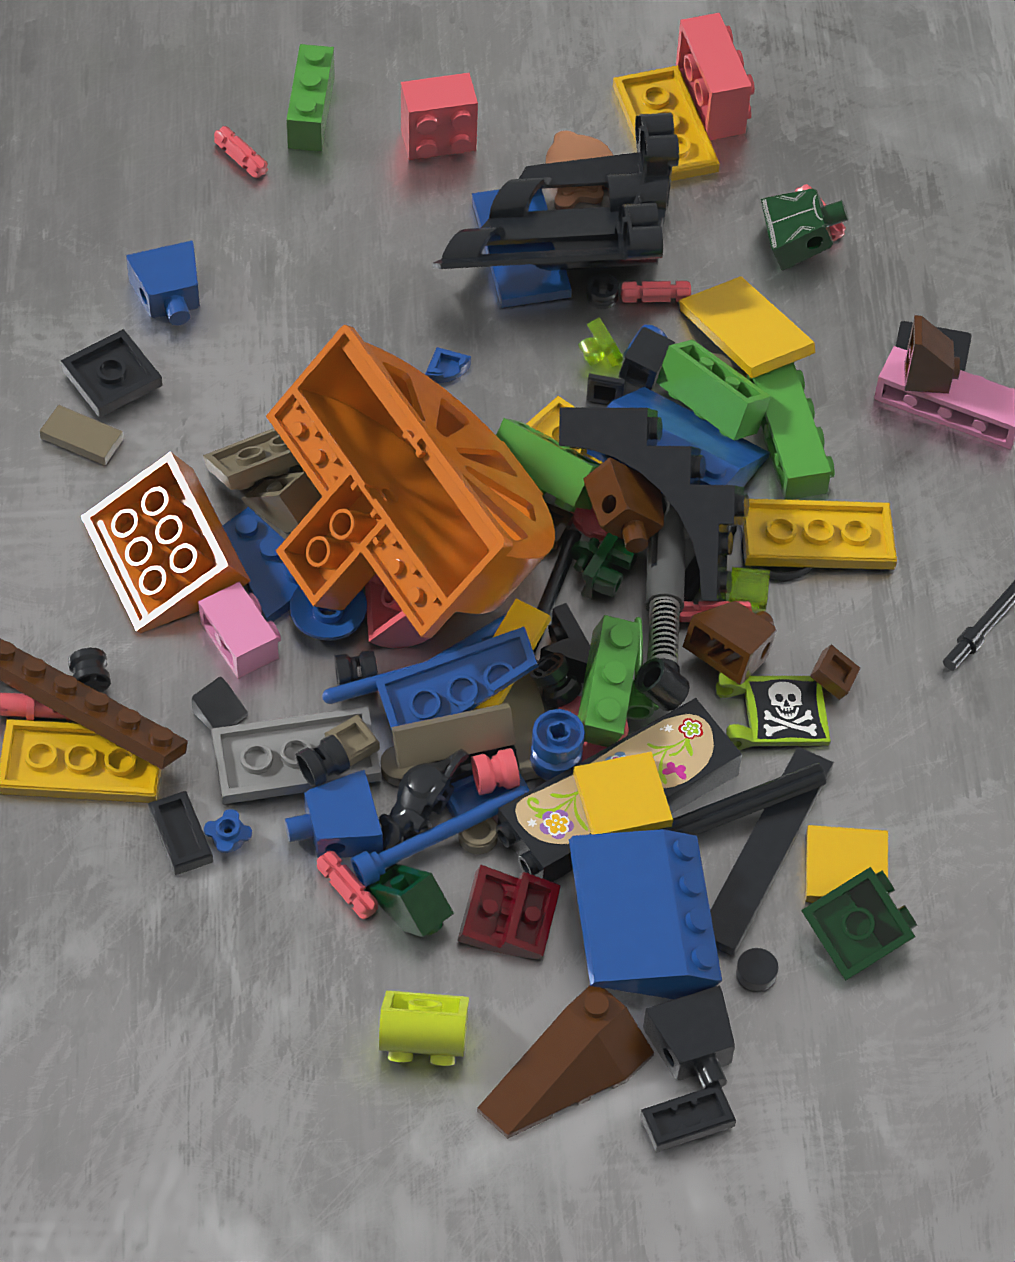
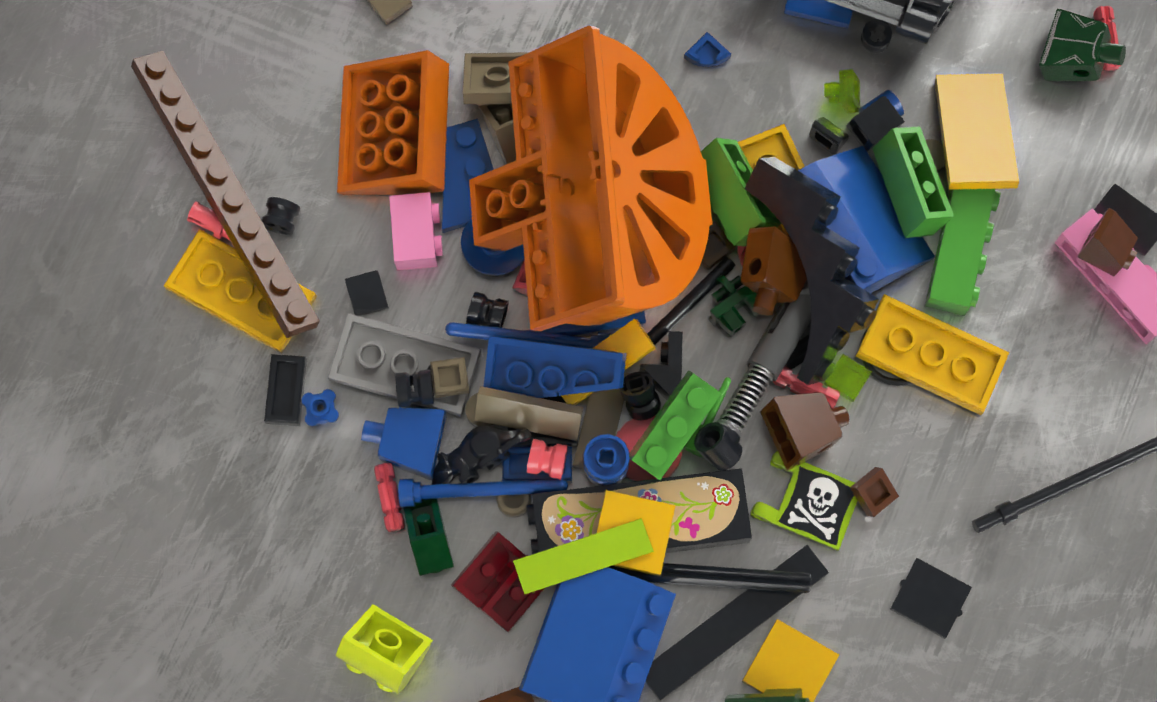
camera: 30 degrees right, 20 degrees up
coral axle [621,280,691,303] -> none
none -> lime sticker [513,518,654,594]
none -> black piece [890,558,972,639]

